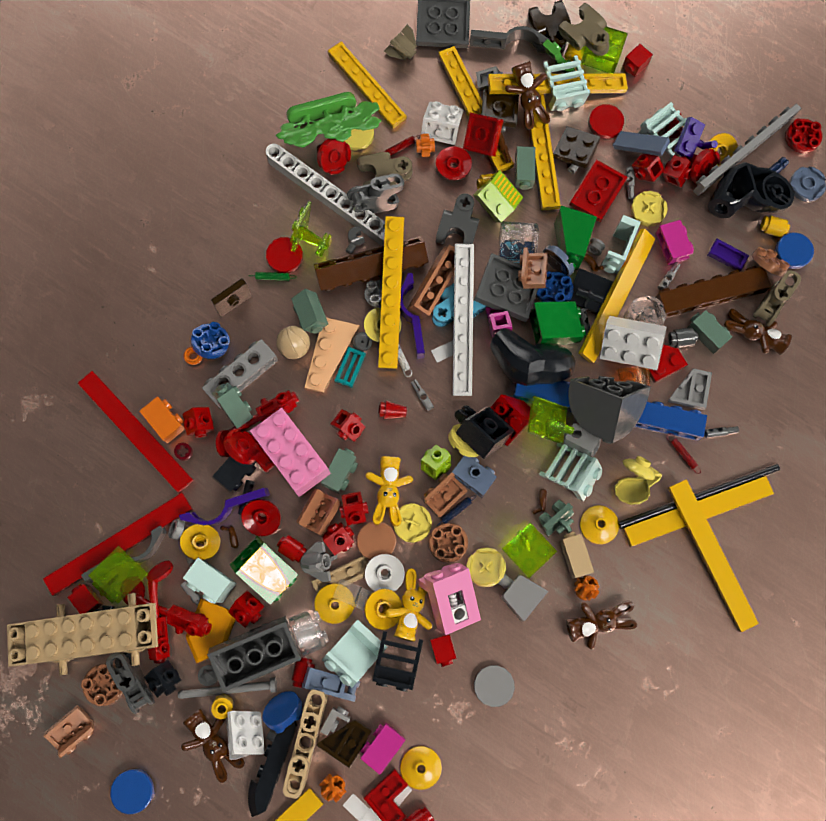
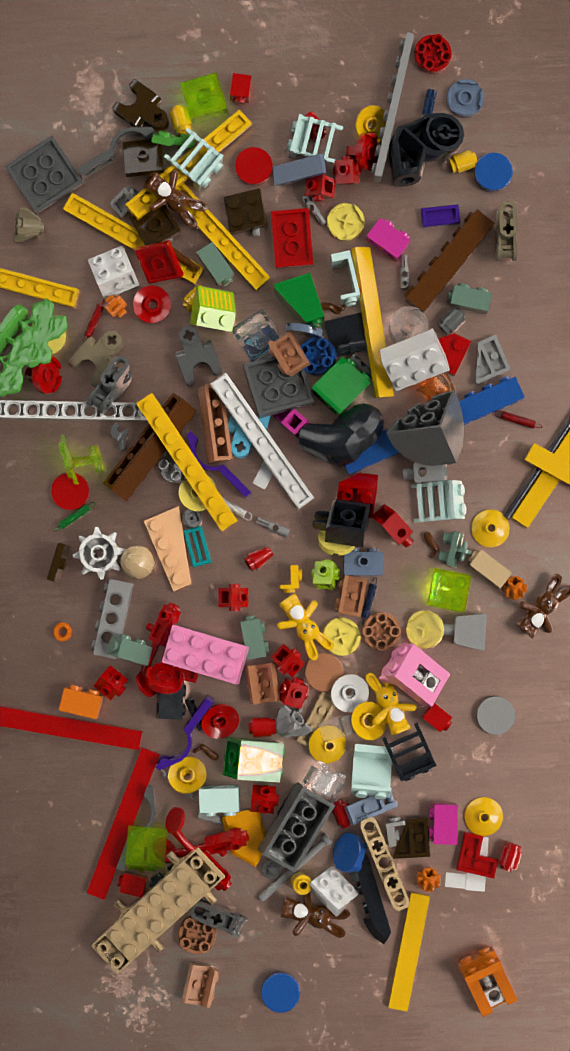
camera: 30 degrees left, 10 degrees up
black brick [144,660,182,698] -> none
light grey tile [168,519,185,540] -> none
dark red bush [174,442,193,461] -> none
blue tile [191,322,230,359] -> none
sand green brick [291,289,328,334] -> none
clear neon green plate [528,396,574,444] -> none
dark tan piece [558,3,610,56] -> none
light grey bush [587,238,605,256] -> none
light yellow animal [615,456,662,505] -> none
dark purple plate [674,117,718,159] -> none
dark grey pin [704,426,740,438] -> none
reddish brown animal [724,309,792,355] -> none
nougat tile [752,246,790,276] -> none
none -> white brick [73,527,126,580]
none -> dark brown plate [123,139,164,177]
none -> yellow bracket [279,565,302,593]
none -> red torso [371,504,414,548]

